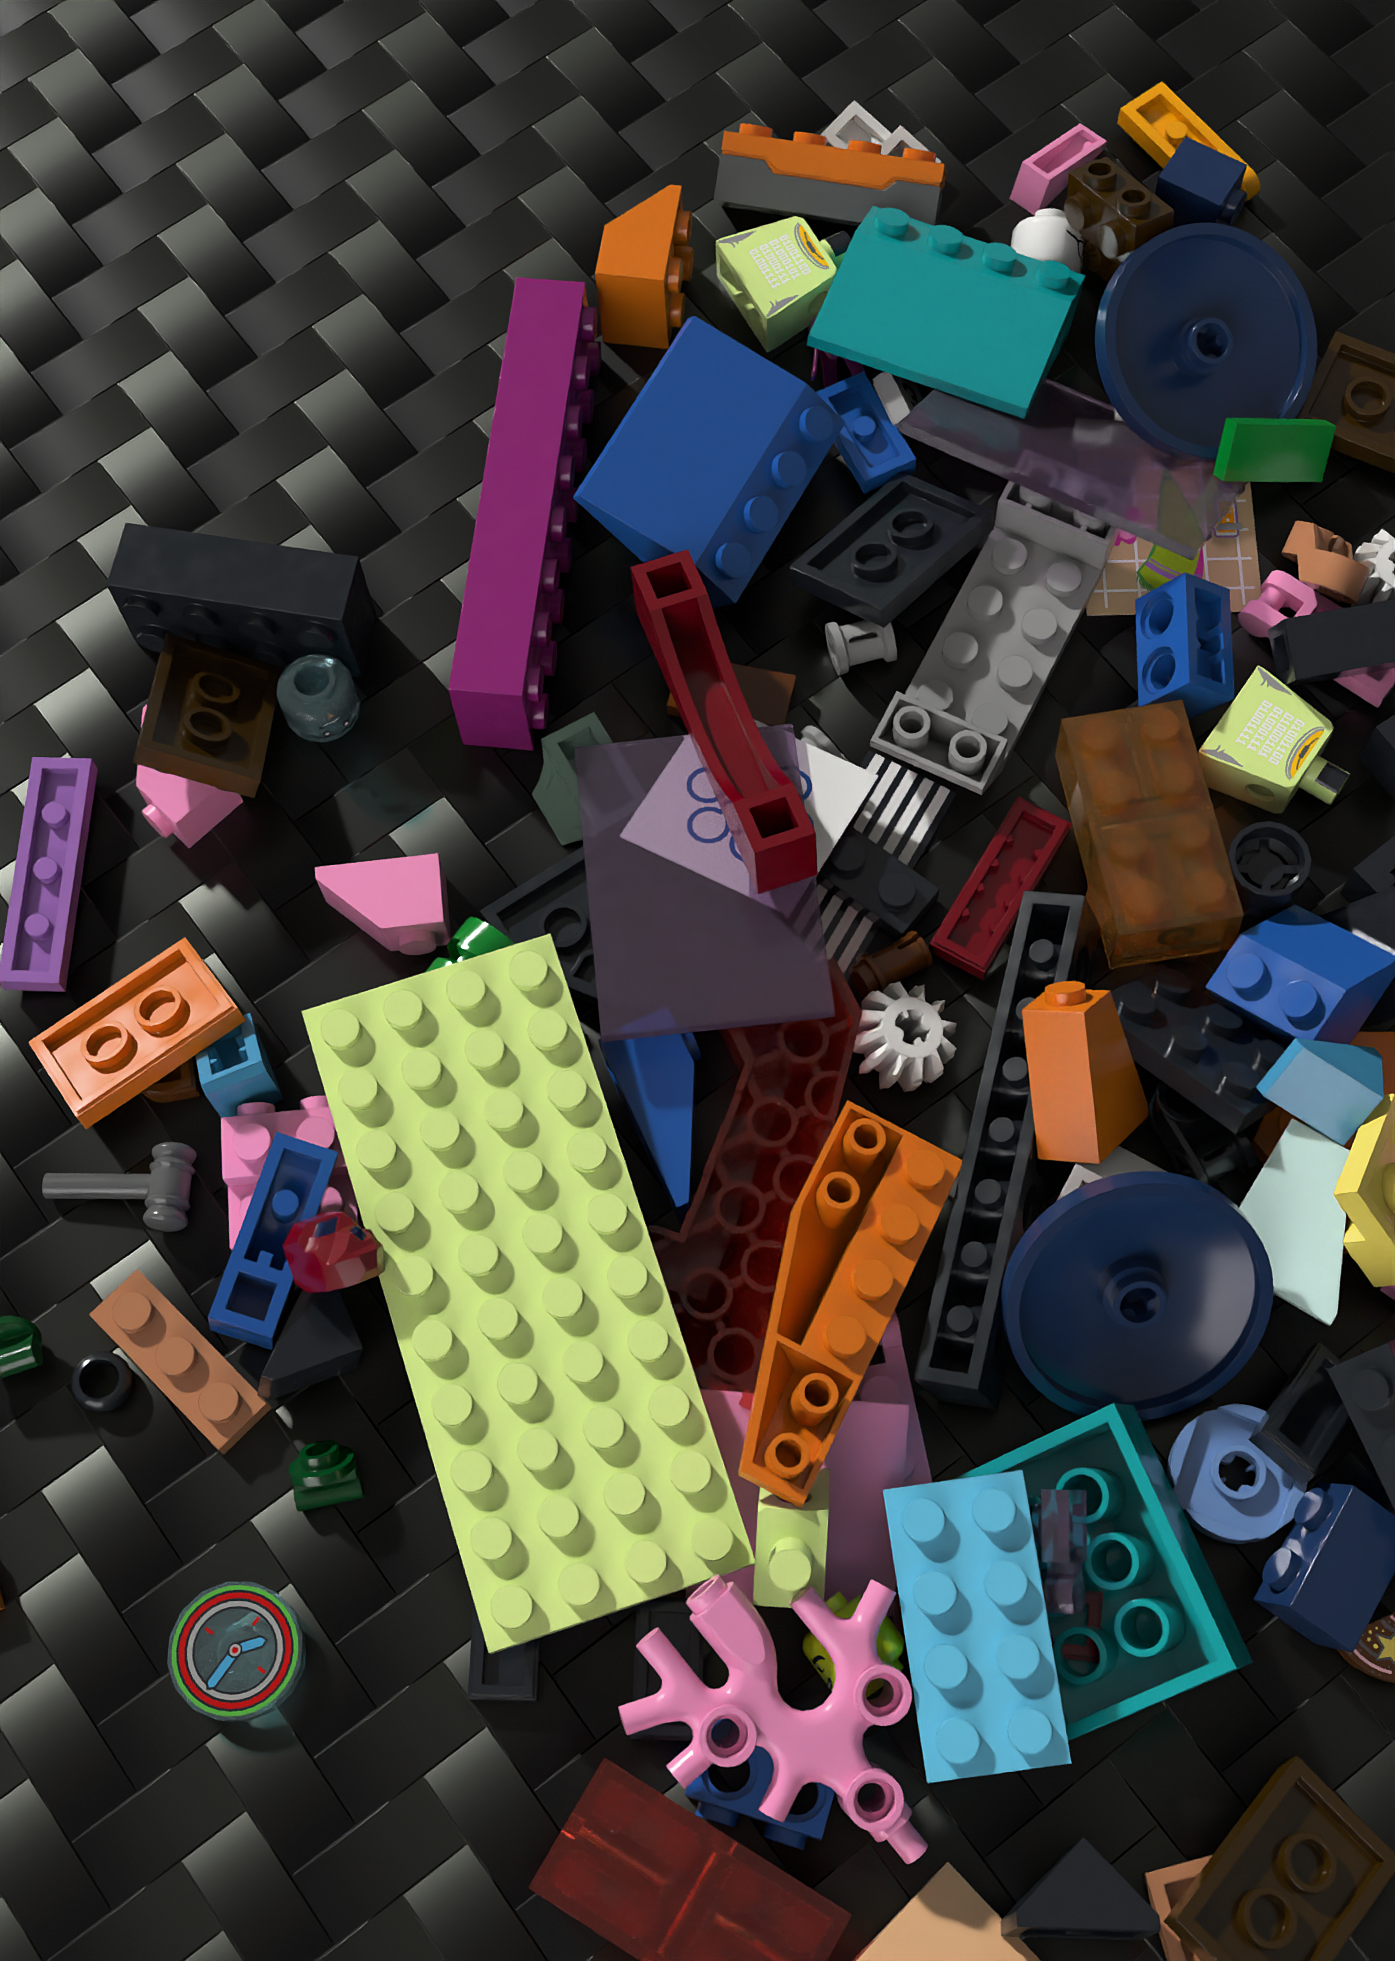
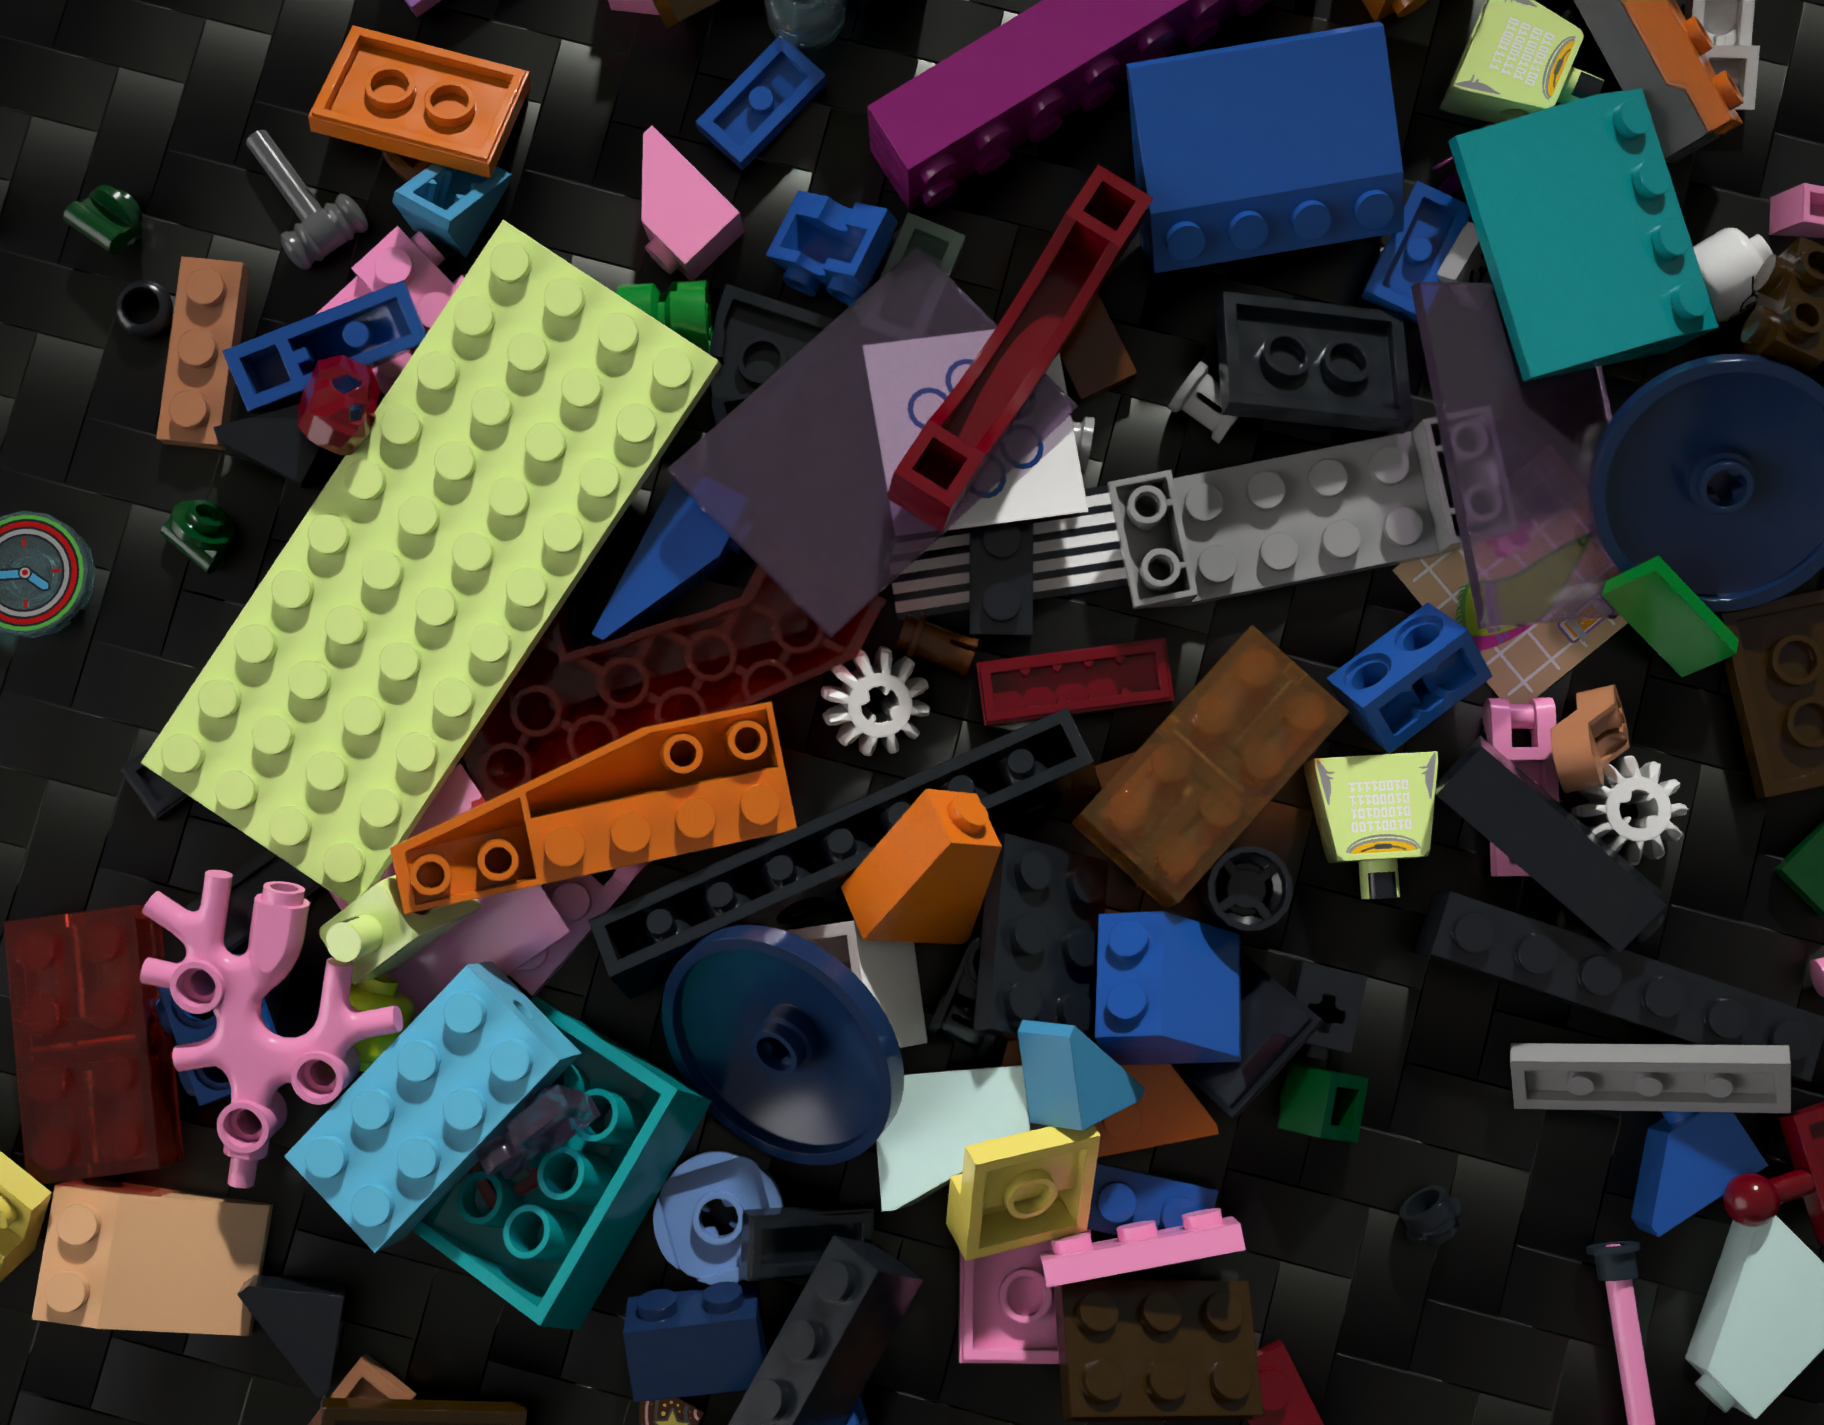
camera: 50 degrees right, 15 degrees up
none -> blue plate [695,34,827,171]
none -> blue cylinder [765,190,898,307]

